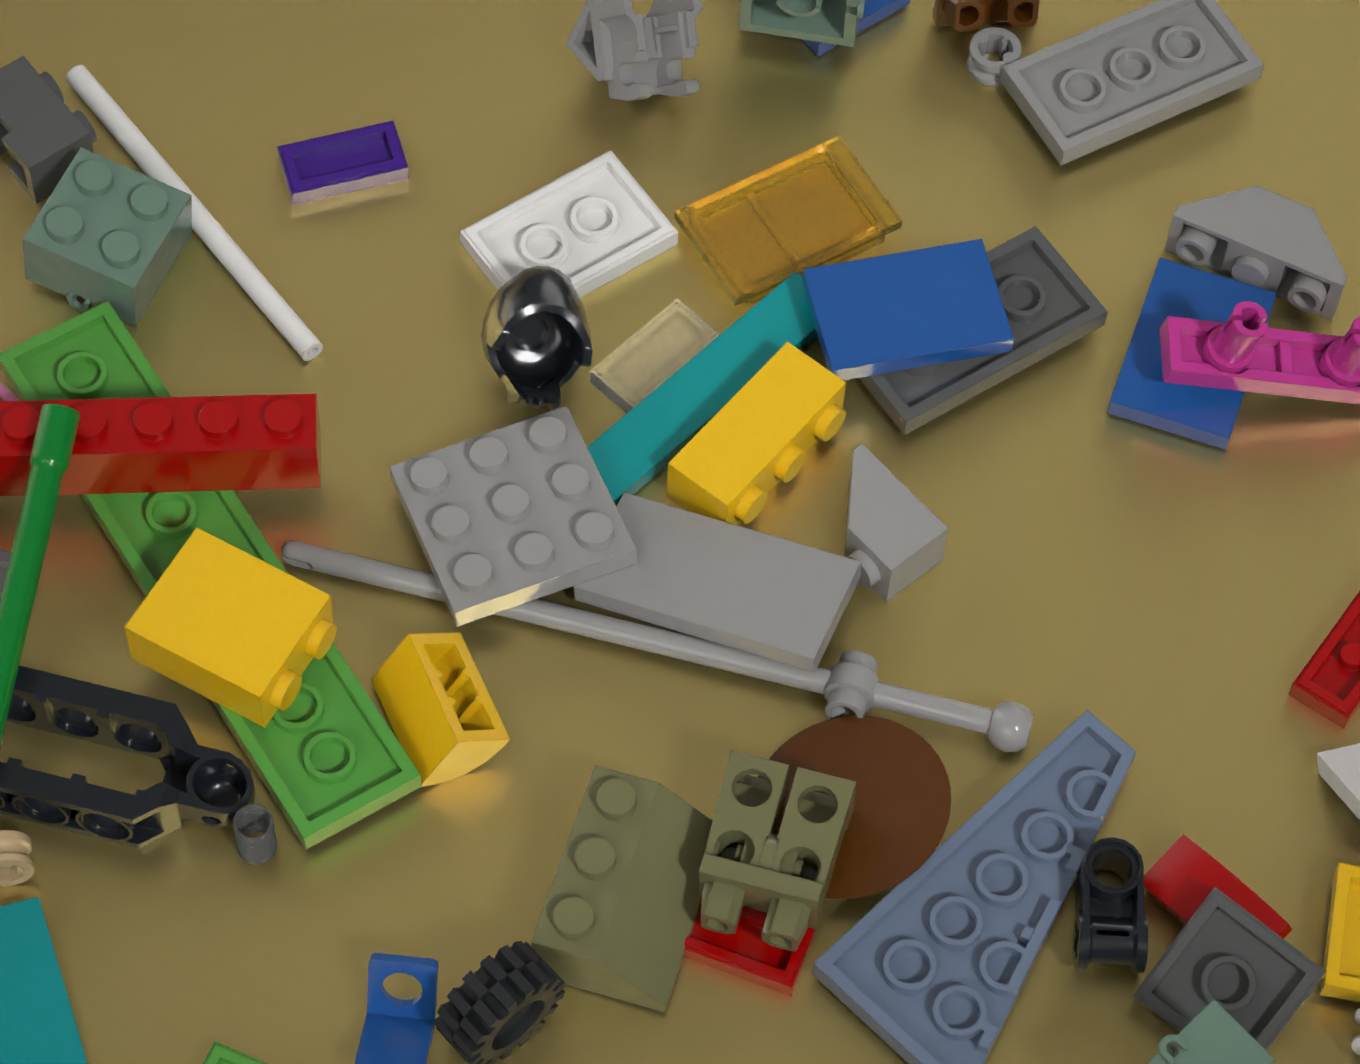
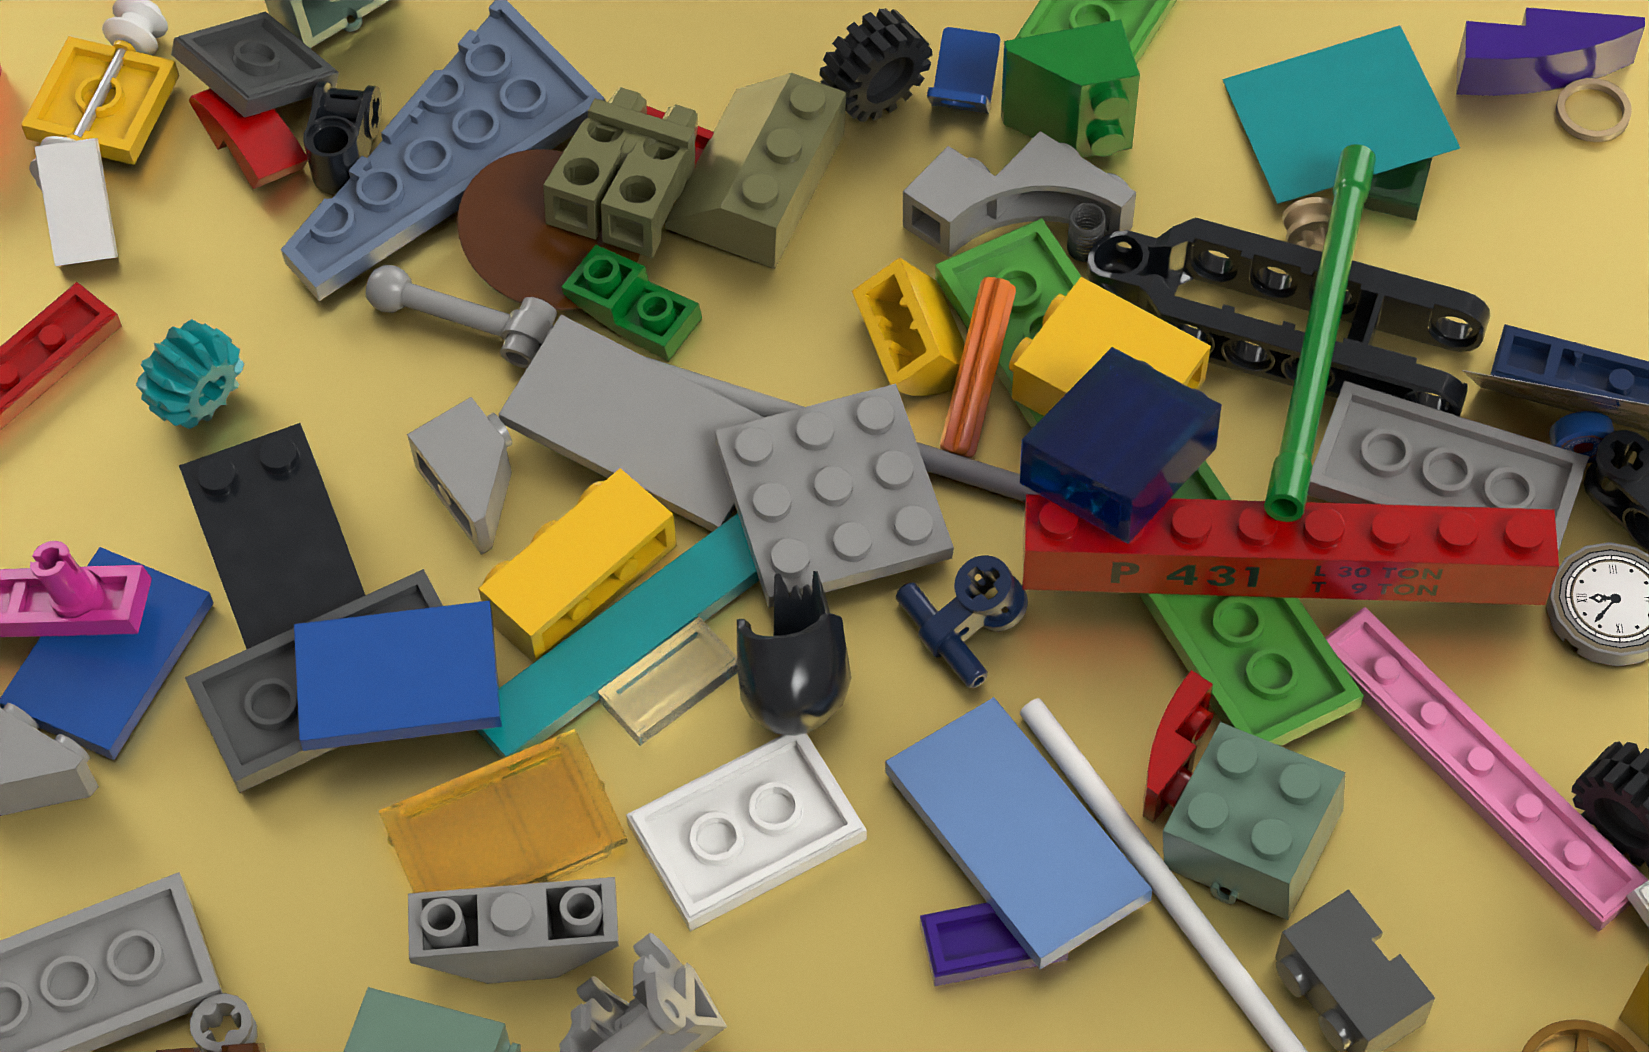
camera: 170 degrees left, 0 degrees up
none -> teal gear [136,319,244,429]
none -> black slope [179,423,365,649]
none -> light grey slope [408,877,619,984]
none -> green slope [561,245,702,361]
none -> medium blue tile [885,697,1152,970]
none -> dark blue piece [896,555,1028,688]
none -> light grey arch [903,131,1136,257]
none -> orange axle [940,277,1016,458]
none -> green slope [1001,19,1140,158]
none -> clear blue brick [1019,347,1222,544]
none -> red slope [1142,670,1214,823]

